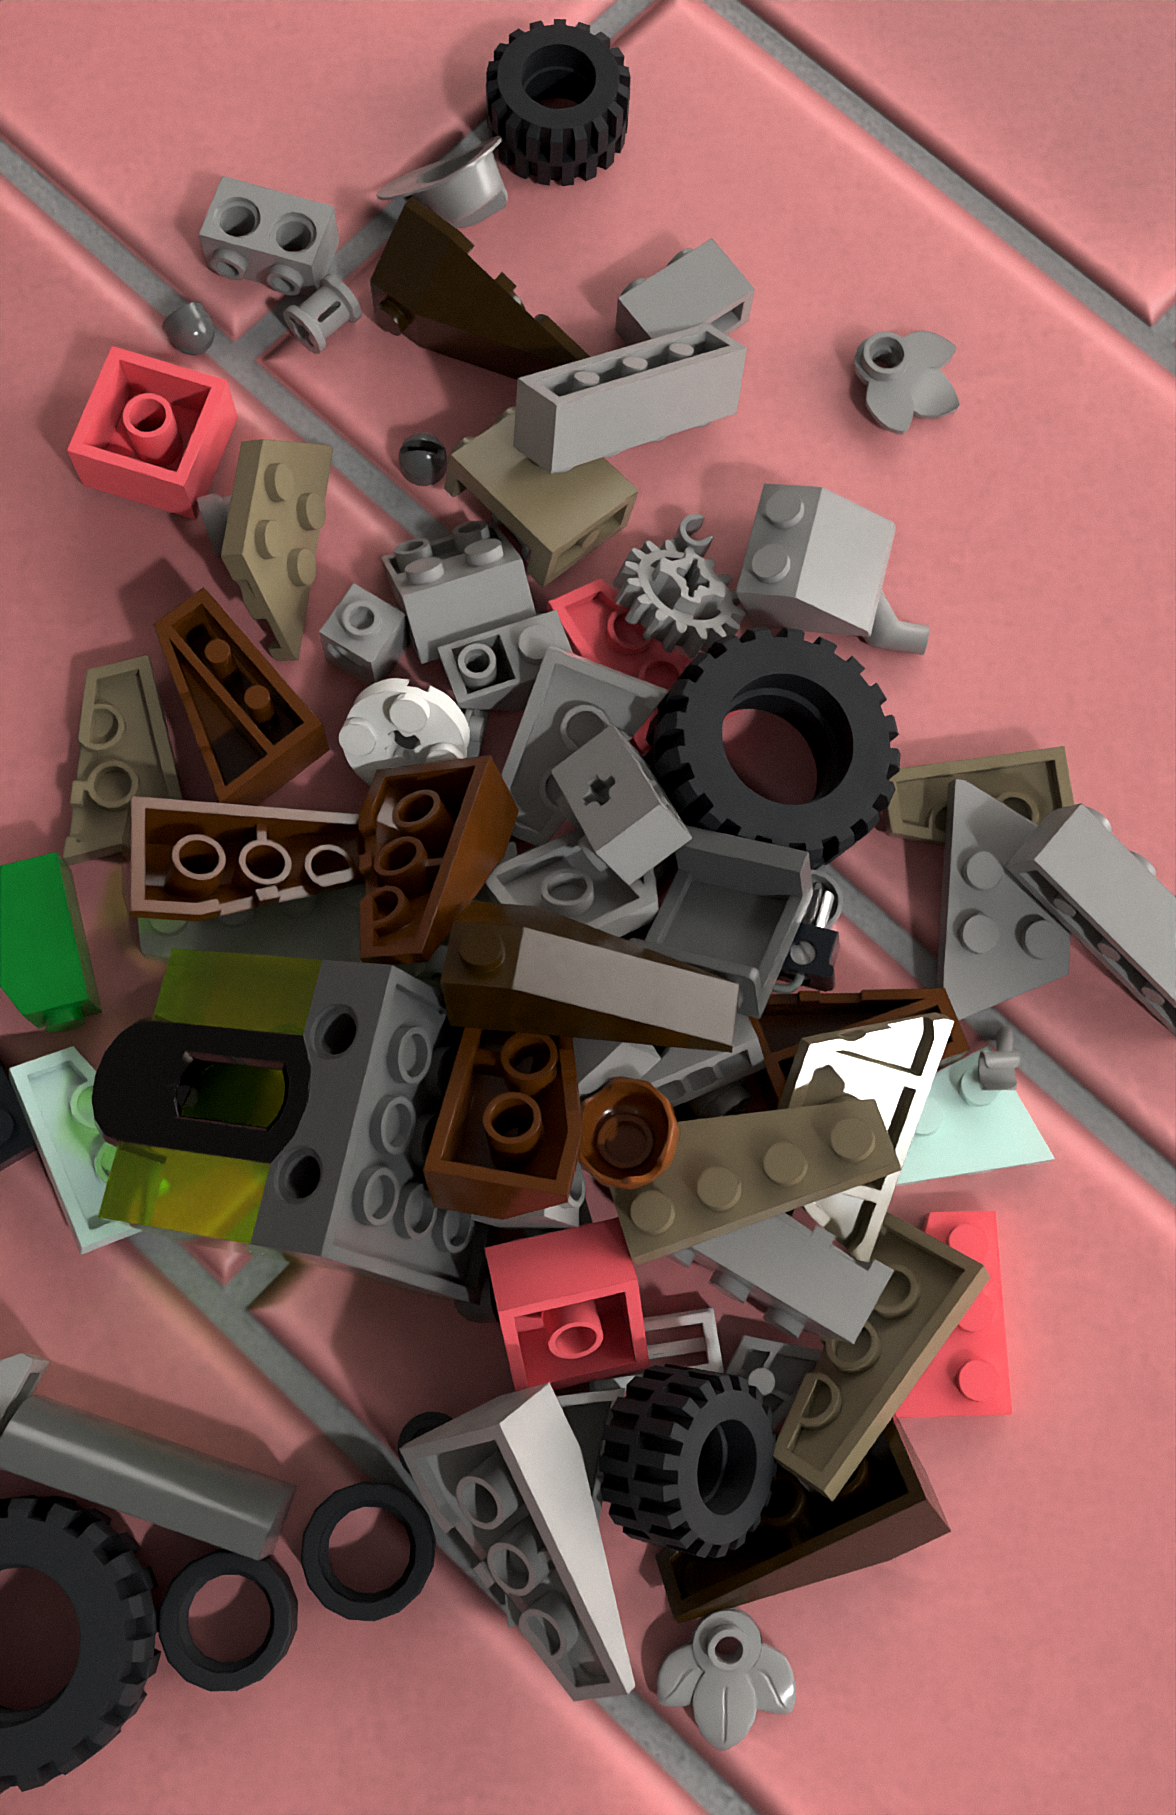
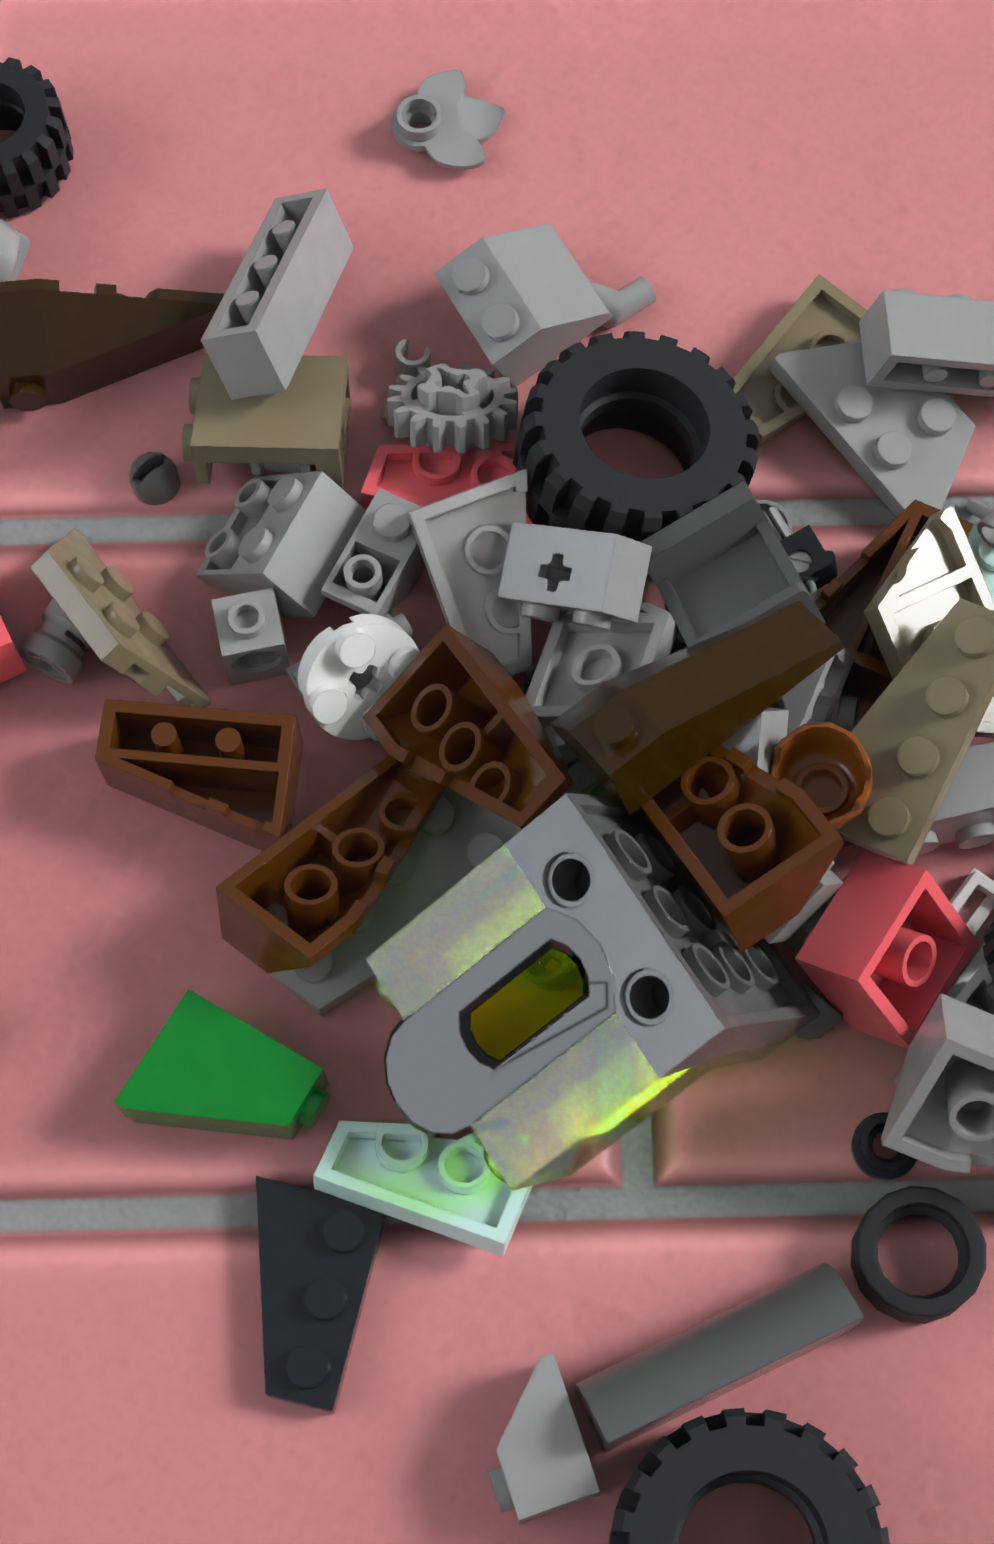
camera: 35 degrees left, 5 degrees down
dark tan wing [63,655,185,866] -> none
black tyre [158,1548,298,1692] -> none
light grey brick [615,238,755,346] -> none

